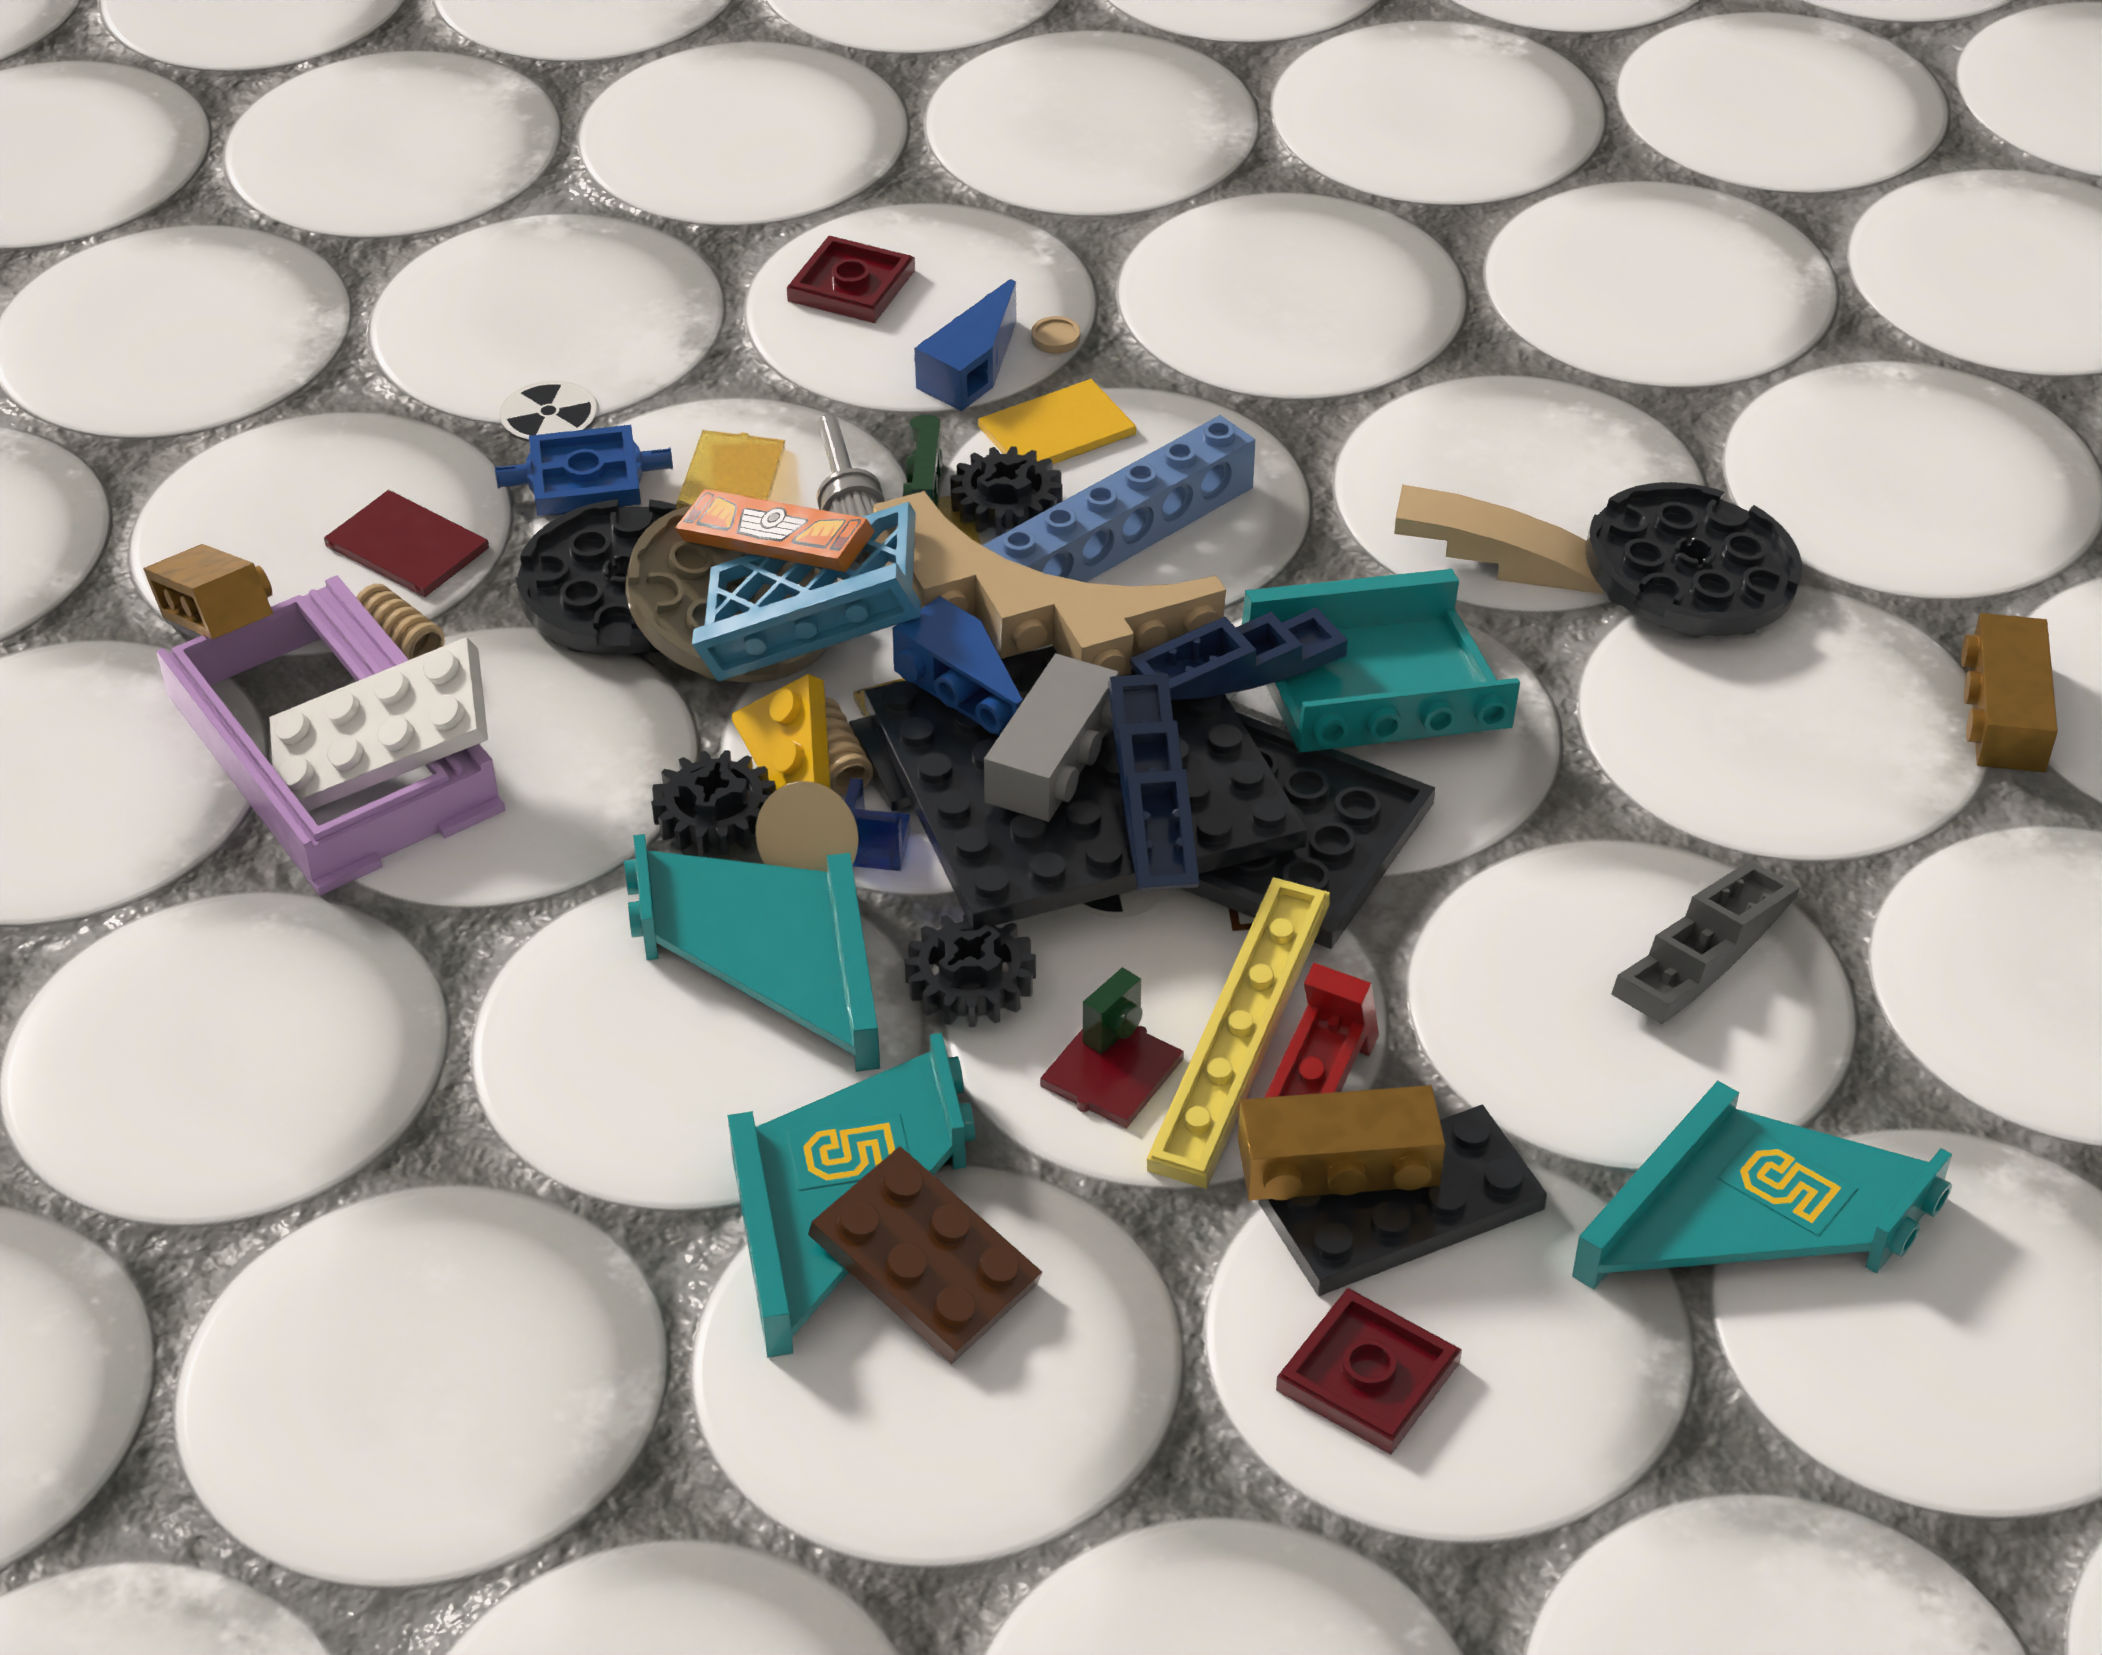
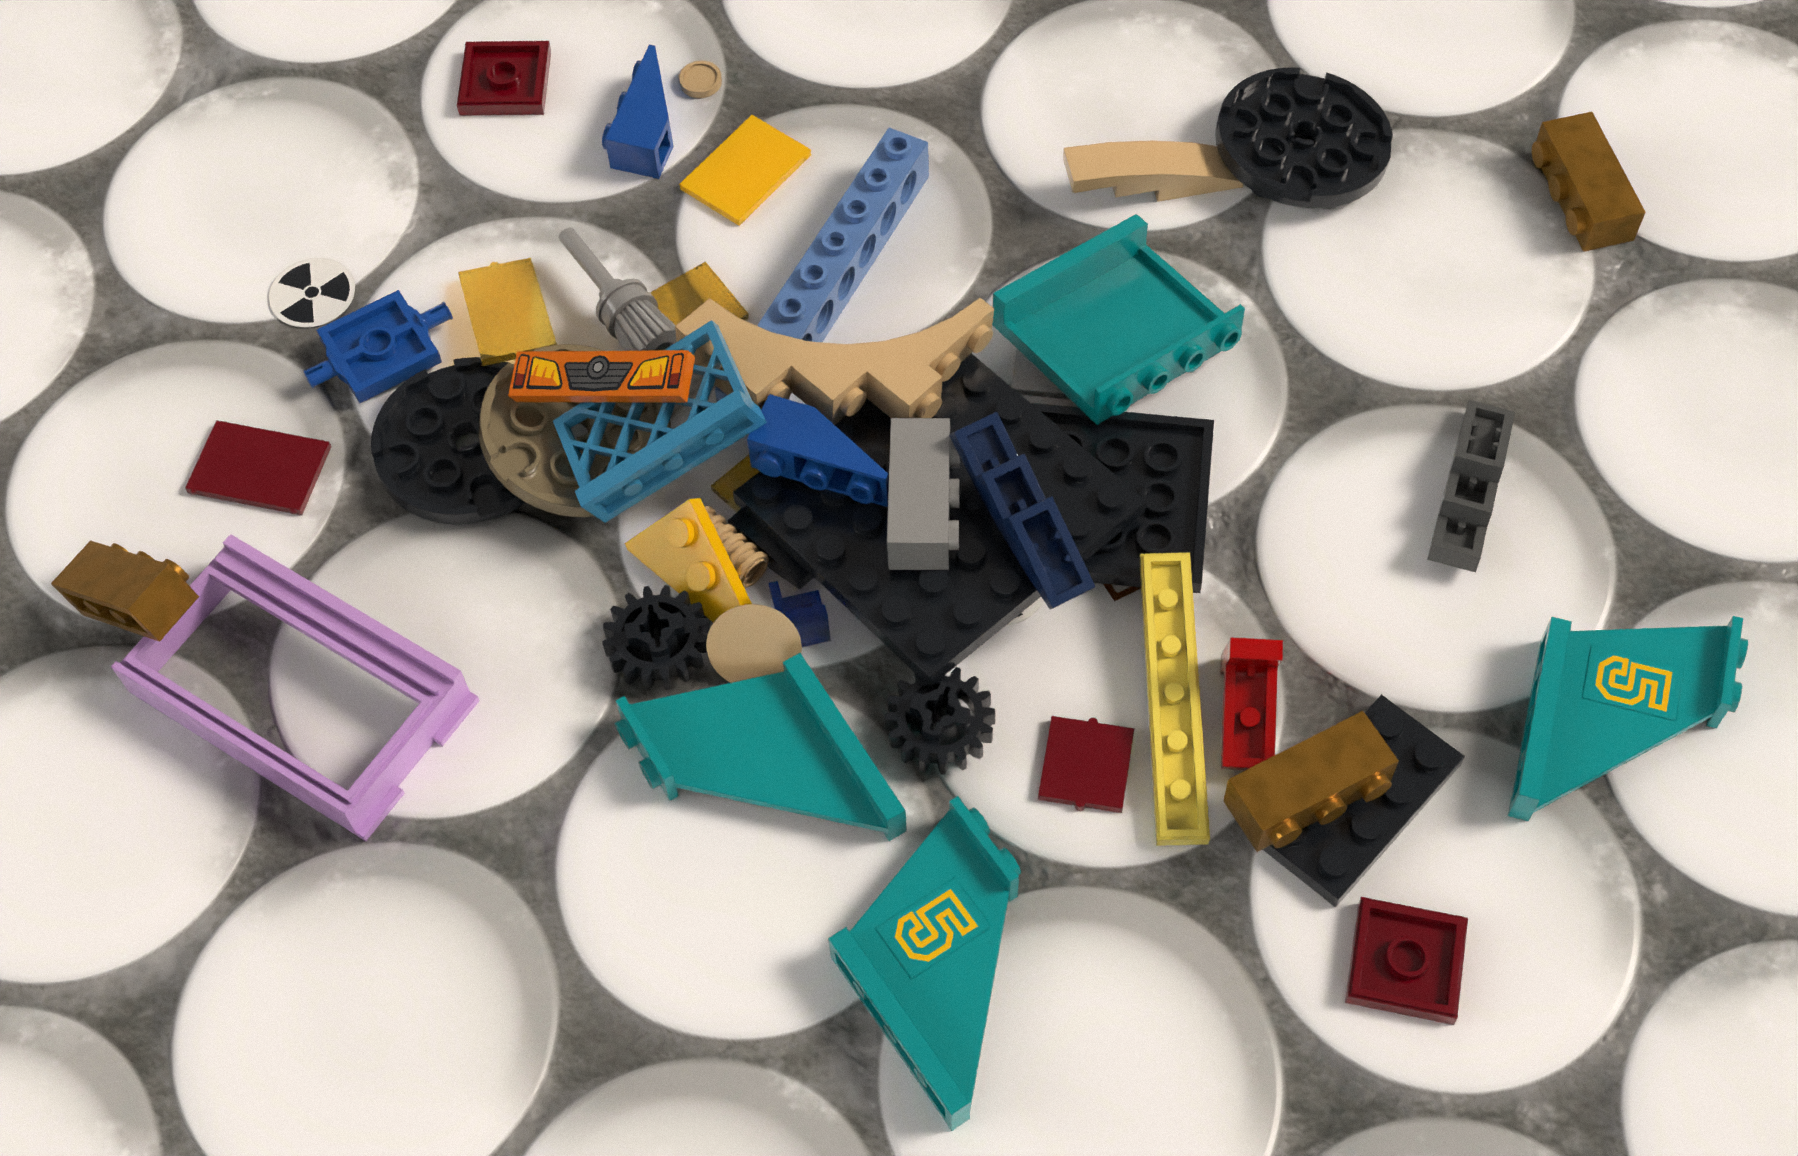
camera: 20 degrees left, 15 degrees up
white plate [269,637,488,812] -> none
tan piece [356,584,445,660] -> none
reddish brown plate [808,1146,1043,1365] -> none
dark green plate [903,414,943,508] -> none
black gear [950,446,1063,537] -> none
dark green plate [1083,967,1143,1055] -> none
dark blue slope [1130,607,1348,700] -> none

